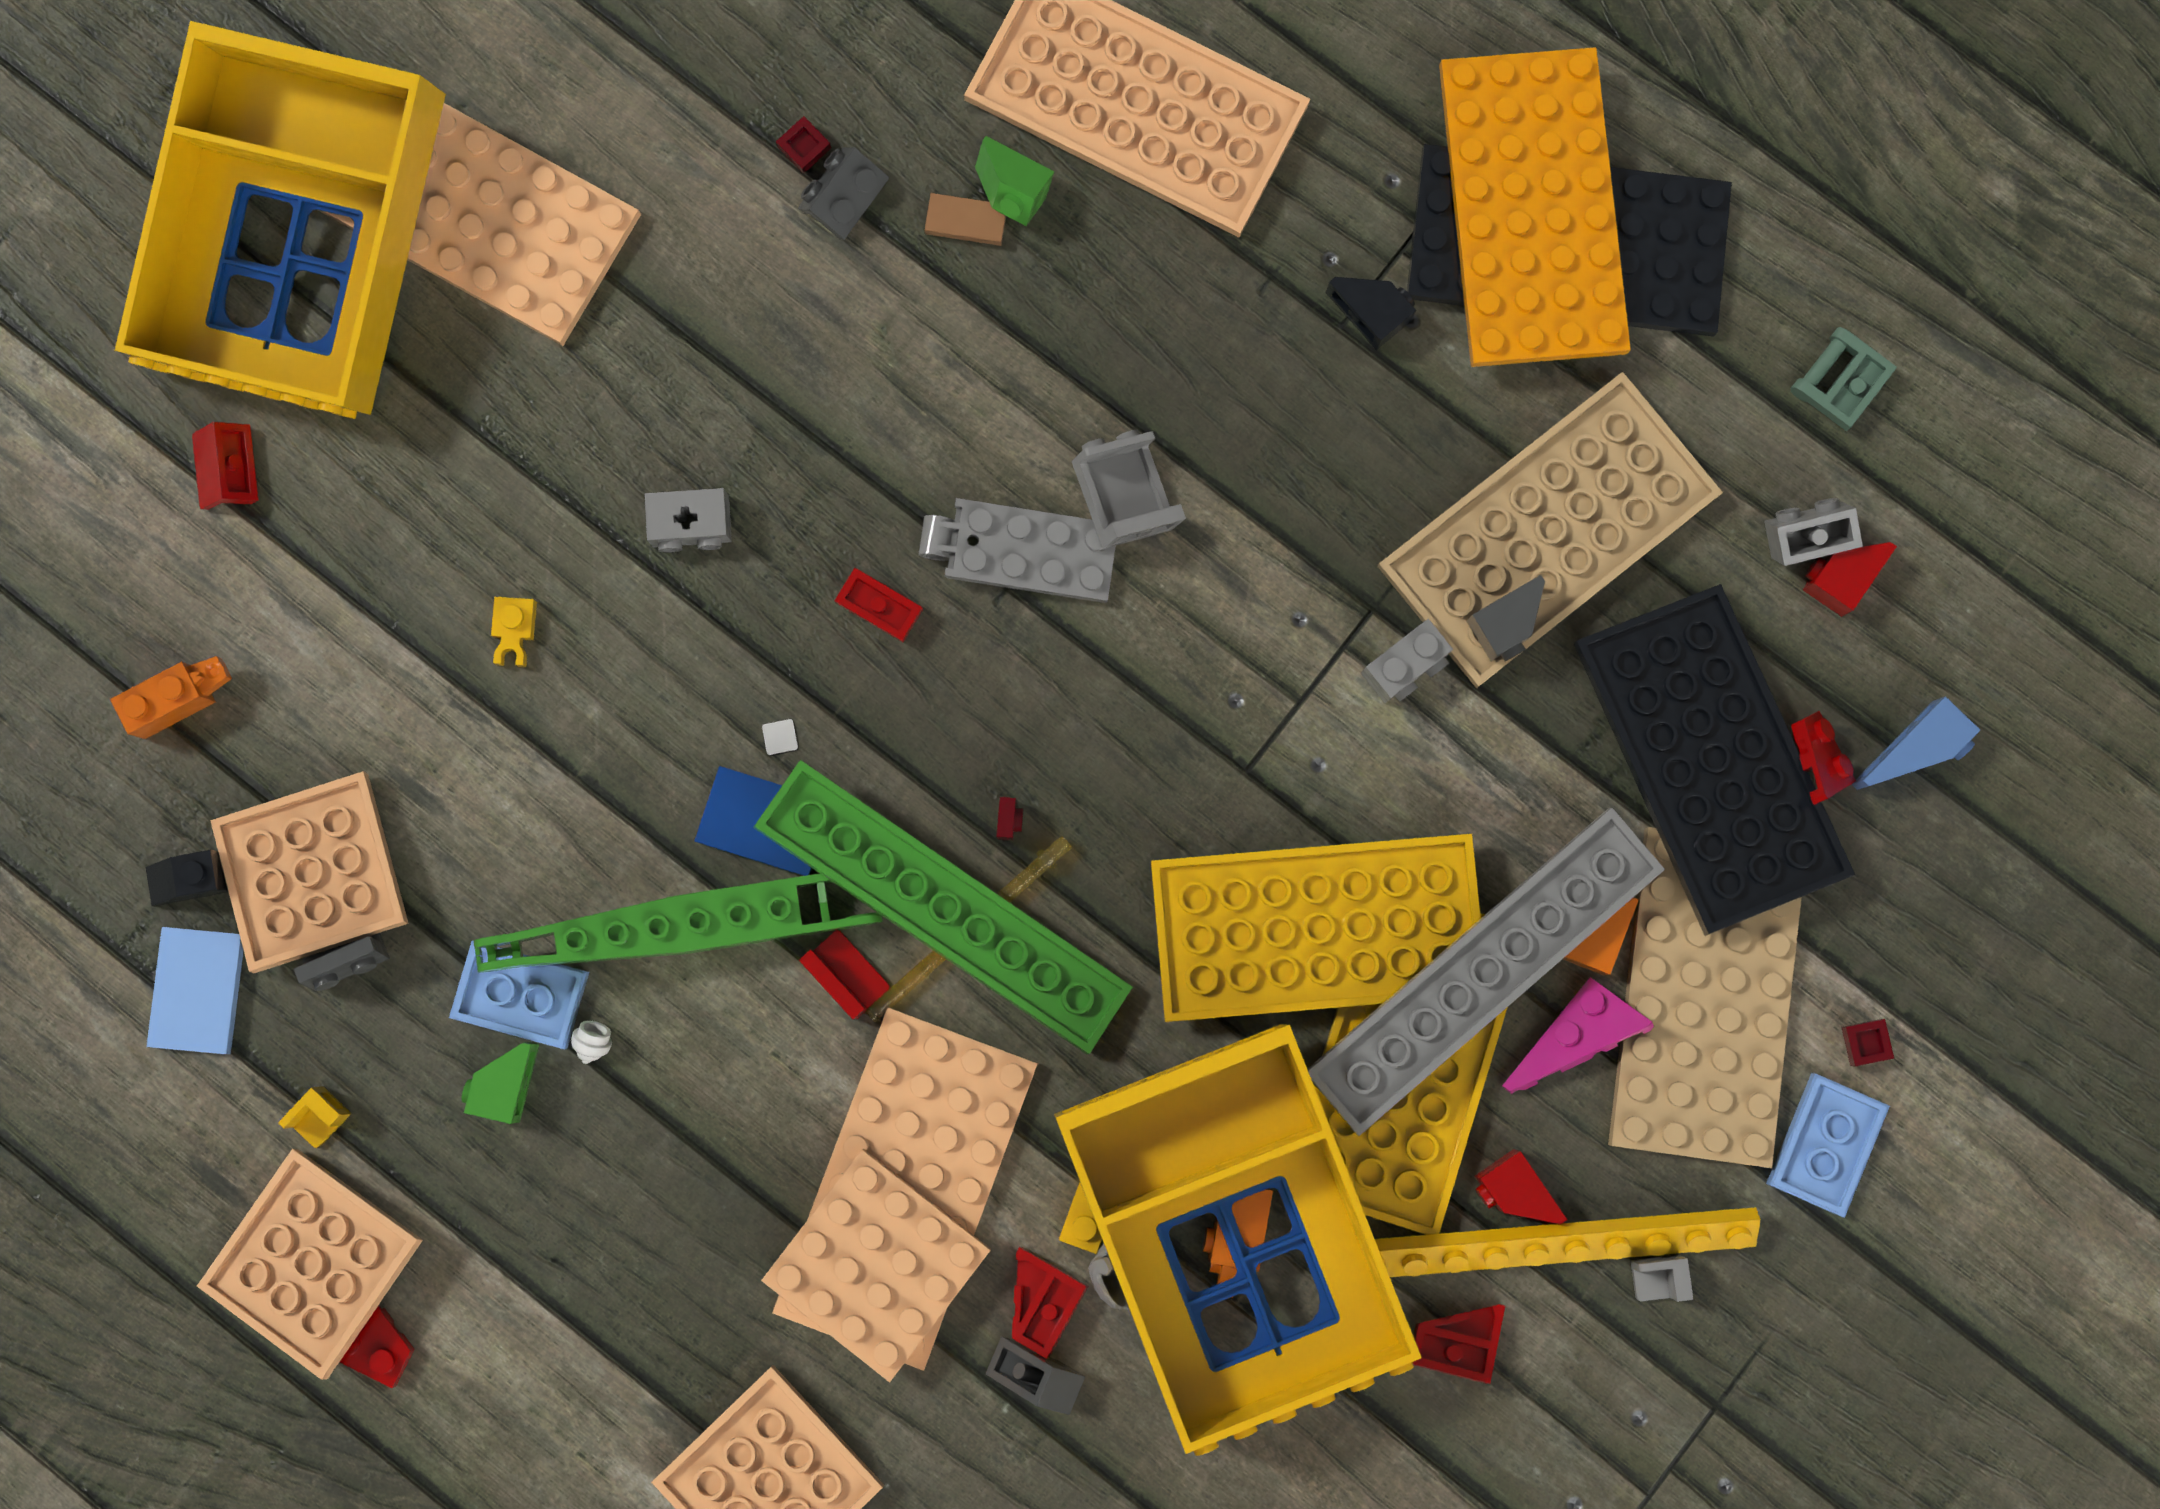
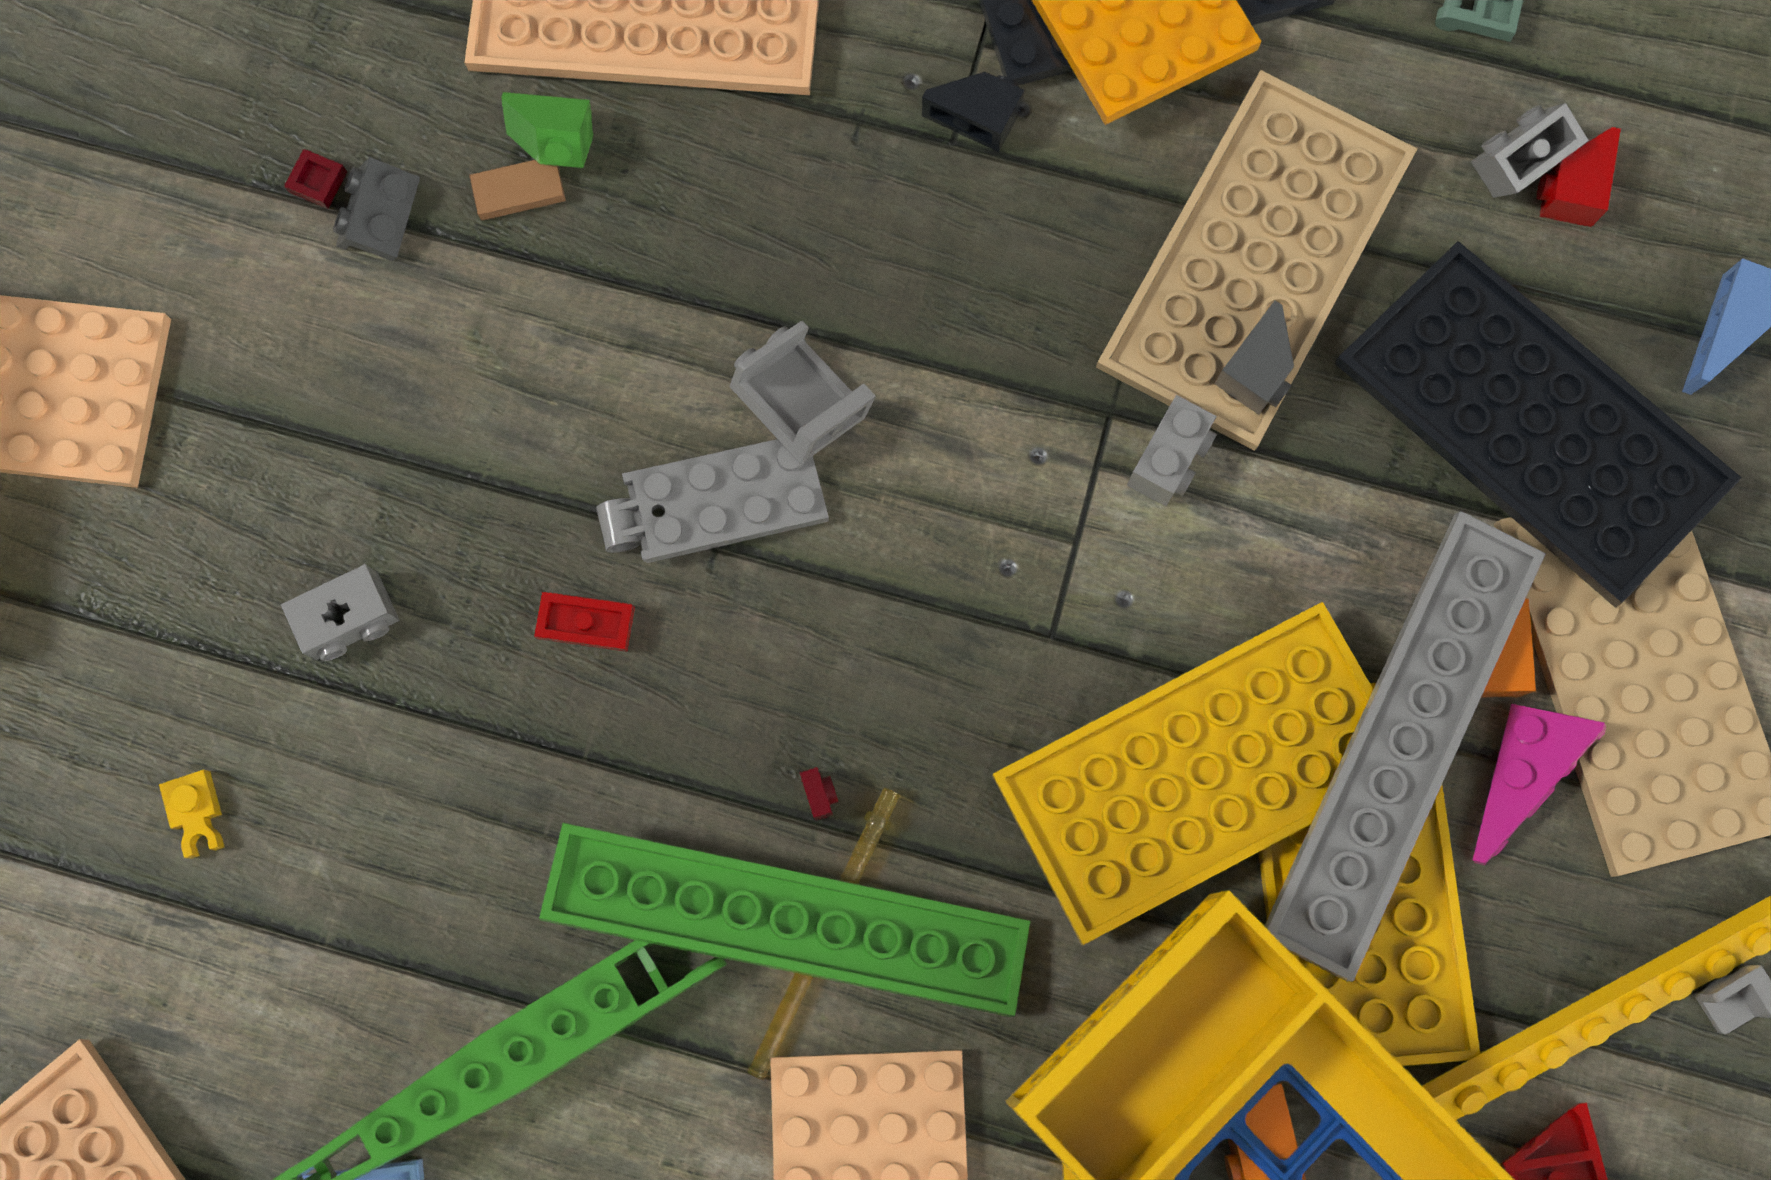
camera: 20 degrees left, 5 degrees down
blue tile [695,766,812,876] -> none
white sticker [762,719,798,755] -> none
red panel [799,930,890,1020] -> none
red slope [1475,1149,1567,1224] -> none
red wing [1791,711,1856,805] -> none

